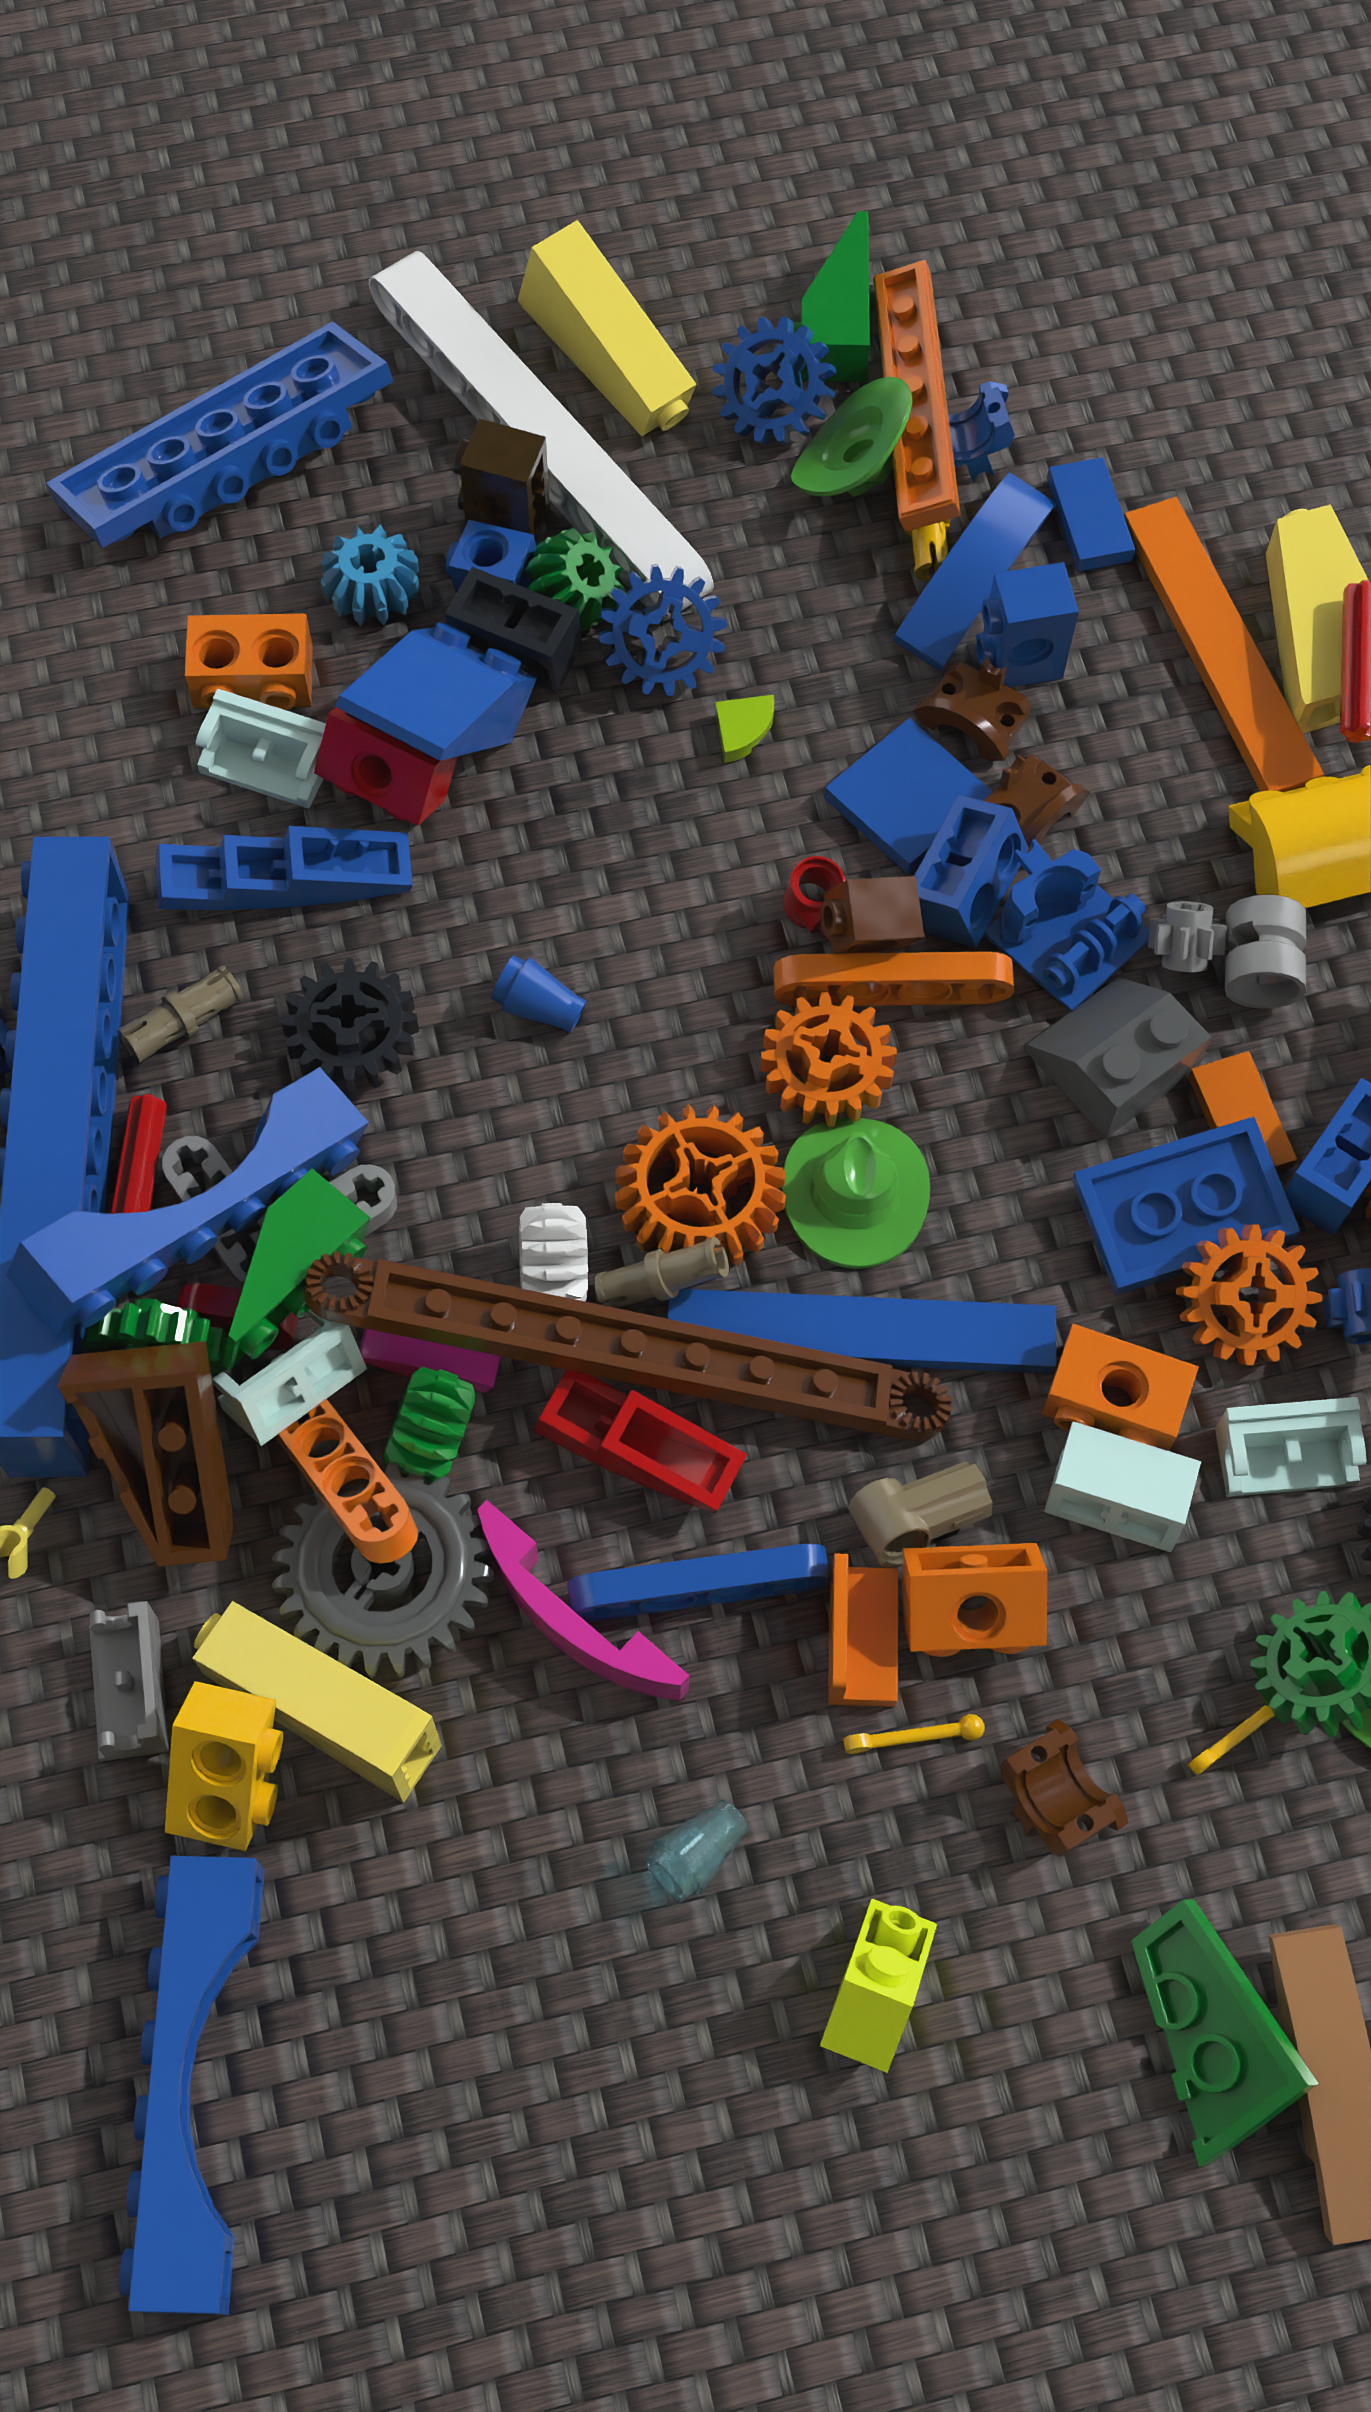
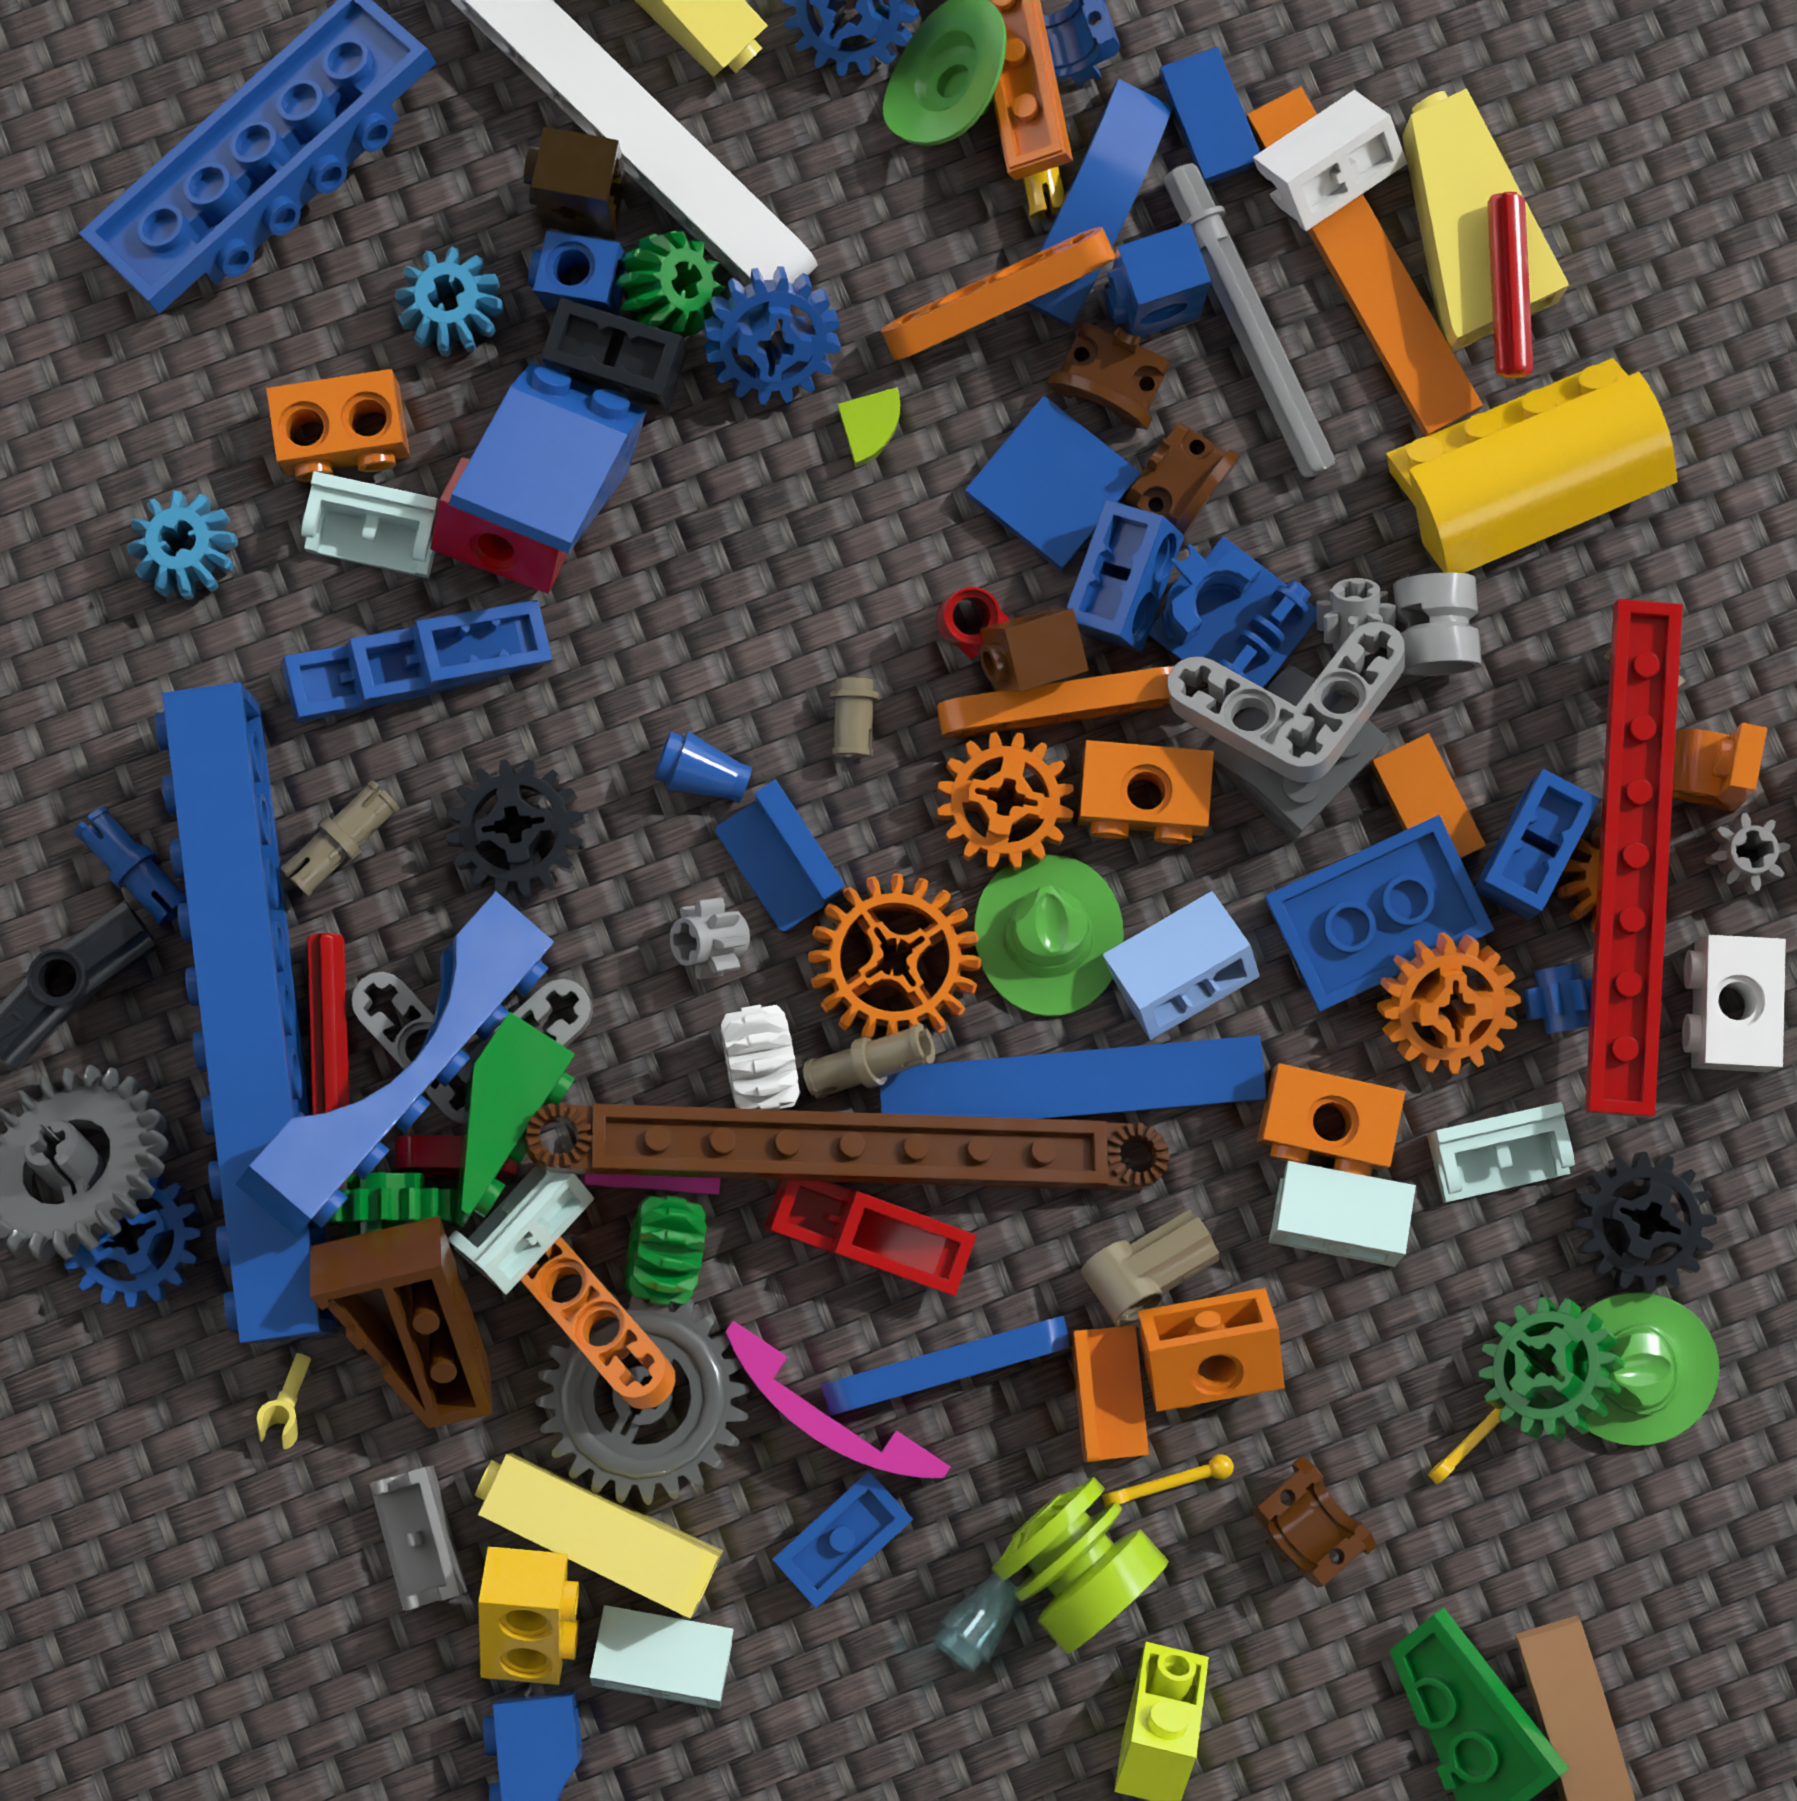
camera: 10 degrees left, 15 degrees up
none -> dark azure gear [127,490,238,600]
none -> light aqua hinge [590,1605,734,1709]
none -> light grey gear [670,897,750,980]
none -> blue panel [715,779,846,933]
none -> blue plate [772,1470,913,1608]
none -> dark tan pin [829,677,880,758]
none -> orange beam [880,227,1115,360]
none -> lime wheel [991,1477,1169,1654]
none -> orange brick [1077,740,1214,844]
none -> light blue brick [1102,891,1260,1040]
none -> light grey axle [1164,163,1335,478]
none -> light grey beam [1168,622,1405,782]
none -> white hinge [1253,90,1408,231]

